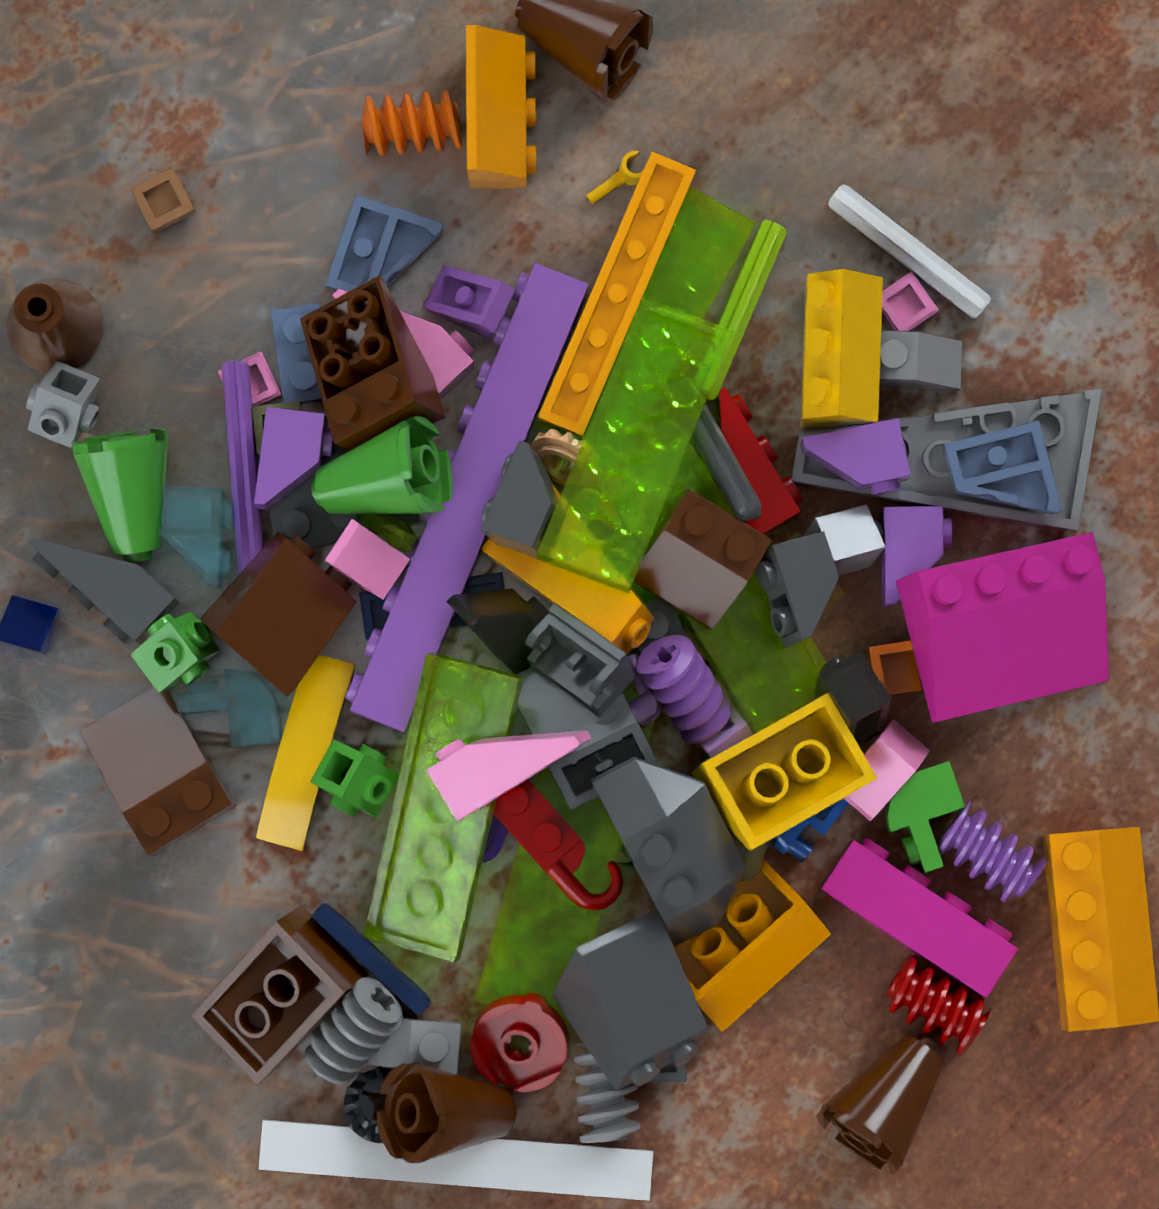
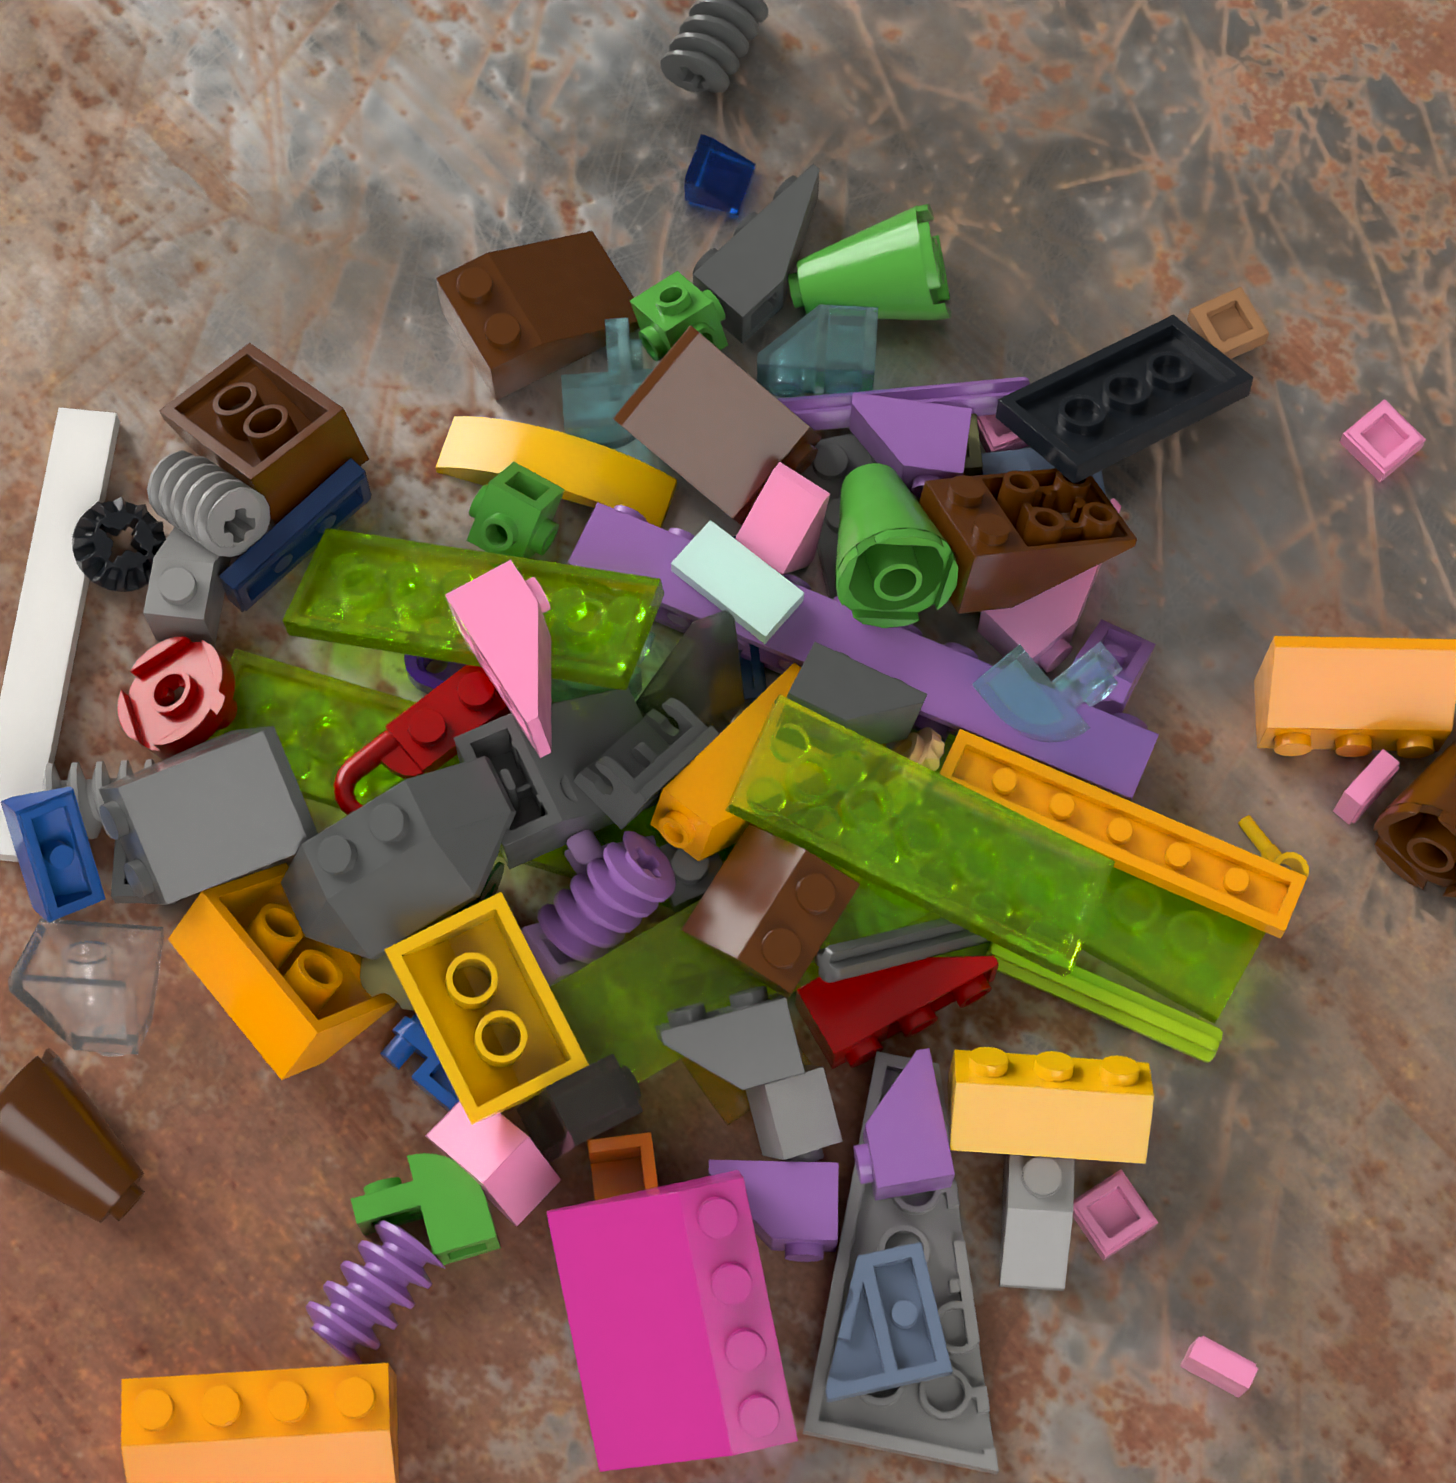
camera: 90 degrees right, 15 degrees down
reddish brown cone [6,278,103,373] -> none
light grey brick [26,361,101,448] -> none
sand blue wing [325,195,444,292] -> none
clear neon green tile [360,514,417,553] -> none
orange piece [362,89,462,158] -> none
reddish brown cone [377,1063,517,1164] -> none
dark pink brick [819,837,1018,998] -> none
white axle [828,184,991,318] -> none
red piece [882,954,992,1055] -> none
none -> blue slope [1,786,106,923]
none -> clear slope [8,918,164,1057]
none -> light aqua tile [671,520,804,644]
none -> clear light blue brick [972,641,1123,743]
none -> black plate [995,315,1254,484]
none -> bright pink tile [1180,1336,1259,1398]
none -> bright pink tile [1333,749,1400,825]
none -> bright pink tile [1339,399,1426,482]

